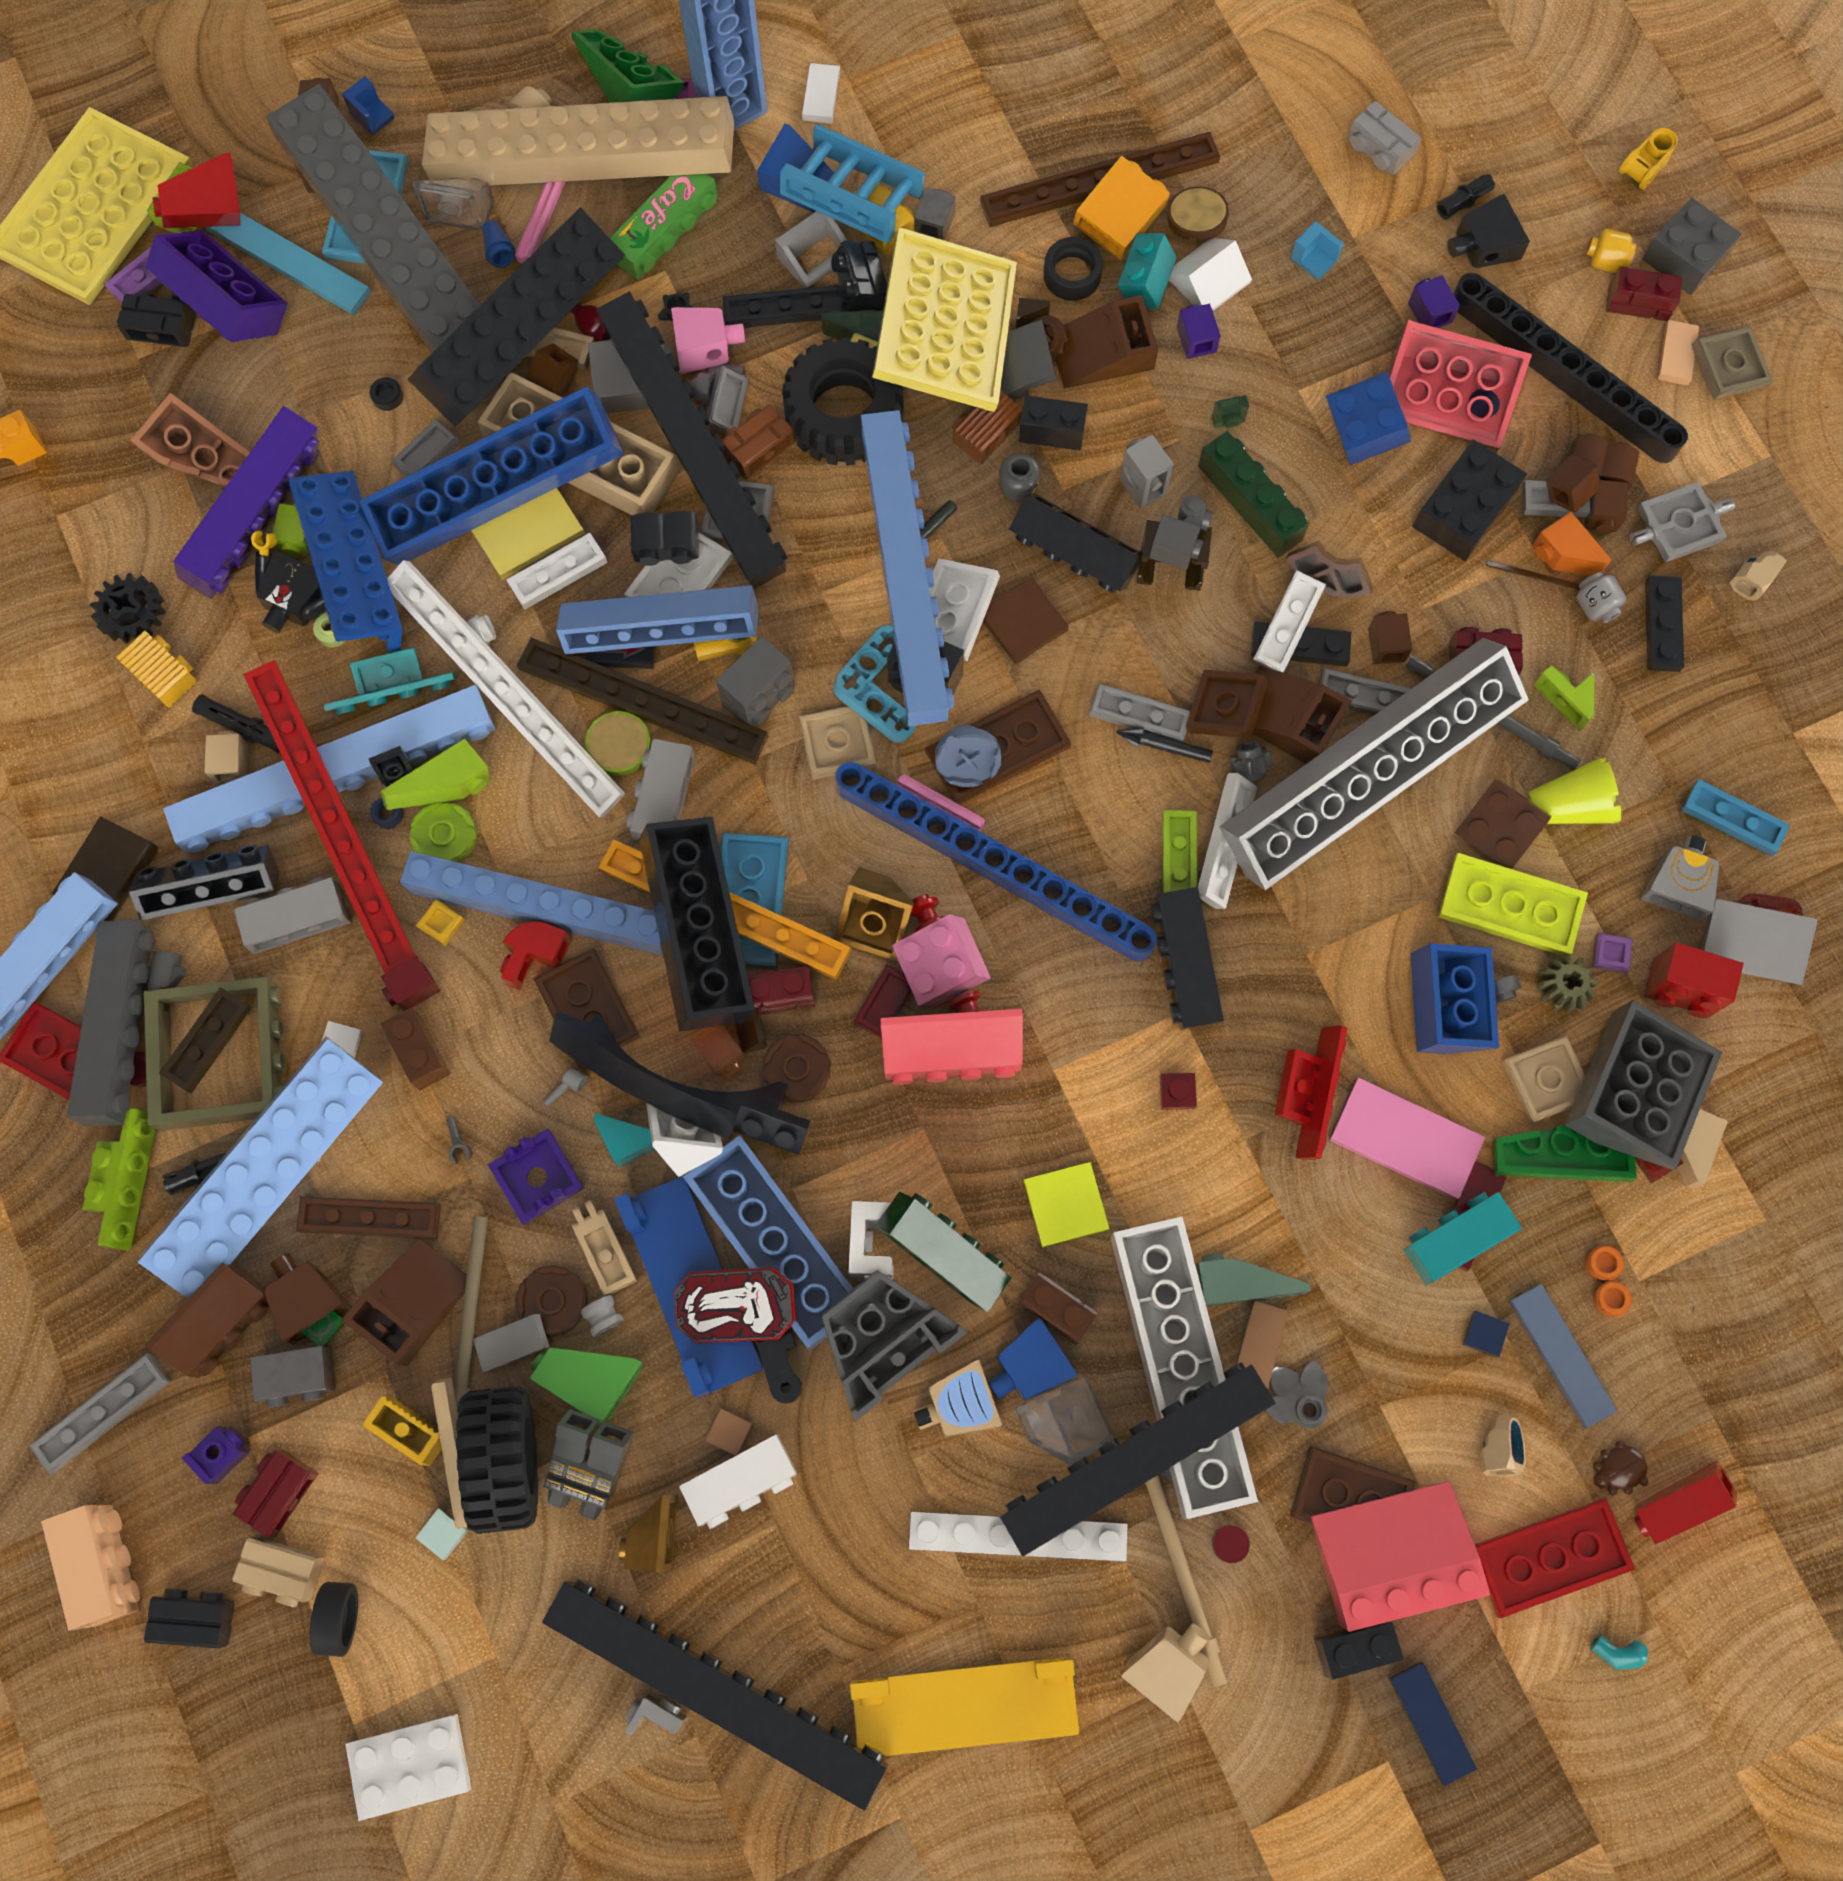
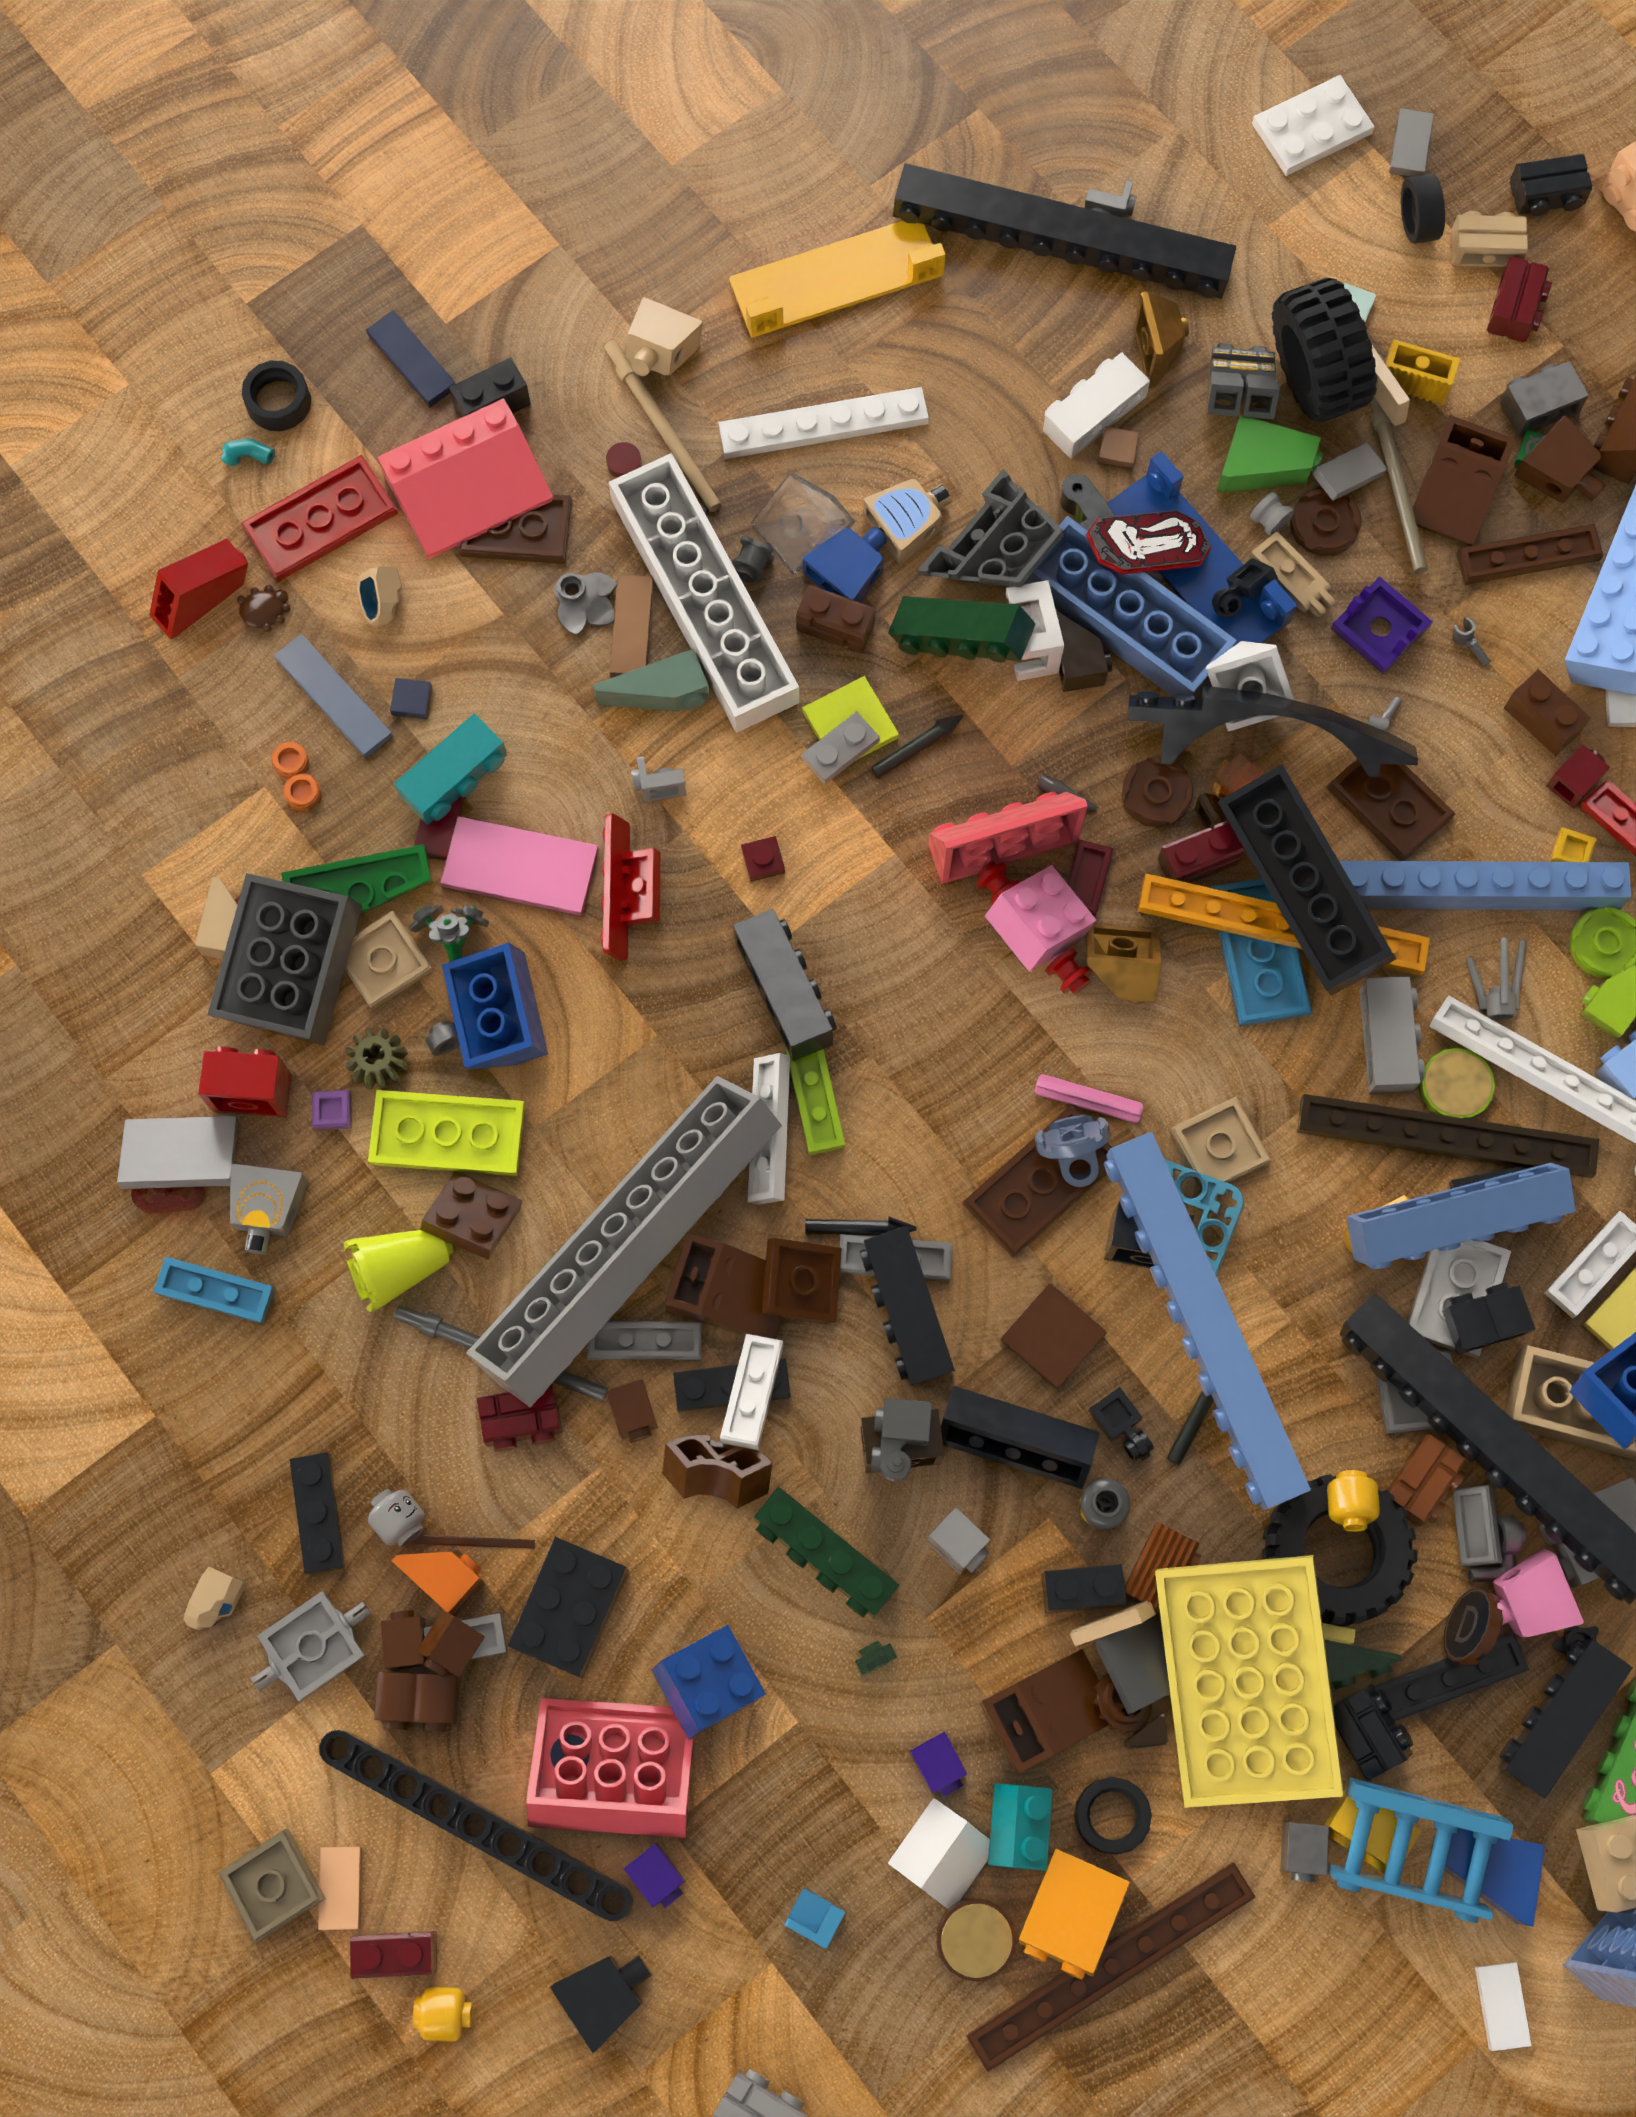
camera: 165 degrees right, 0 degrees up
dark purple brick [182,1426,249,1484] -> none
red brick [500,921,572,990] -> none
teal slope [593,1113,655,1168] -> none
dark grey brick [716,636,795,726] -> none
light grey tile [775,211,847,288] -> none
blue beam [836,762,1157,961] -> none
white plate [929,558,1000,661] -> none
black brick [1000,1362,1276,1557] -> none
dark grey gear [1229,741,1273,782] -> none
black axle [1436,174,1495,220] -> none
lime slope [1534,665,1594,731] -> none
dark grey brick [1642,198,1741,295] -> none
none -> black tyre [241,360,311,431]
none -> dark grey plant [408,904,489,962]
none -> light grey bracket [631,756,686,802]
none -> dark grey brick [732,536,774,583]
none -> light grey plate [802,711,880,785]
none -> black brick [859,1226,955,1385]
none -> pearl dark grey piece [871,714,963,779]
none -> dark grey helmet [1037,774,1097,812]
none -> dark brown slope [1057,612,1112,692]
none -> tan tile [1070,1601,1156,1646]
none -> black plate [1088,1387,1154,1462]
none -> black plate [1212,558,1278,618]
none -> yellow head [1327,1470,1380,1532]
none -> light grey tile [1389,108,1434,177]
none -> tile [1444,1587,1503,1666]
none -> light grey plant [1466,937,1527,1020]
none -> black brick [1499,1638,1633,1799]

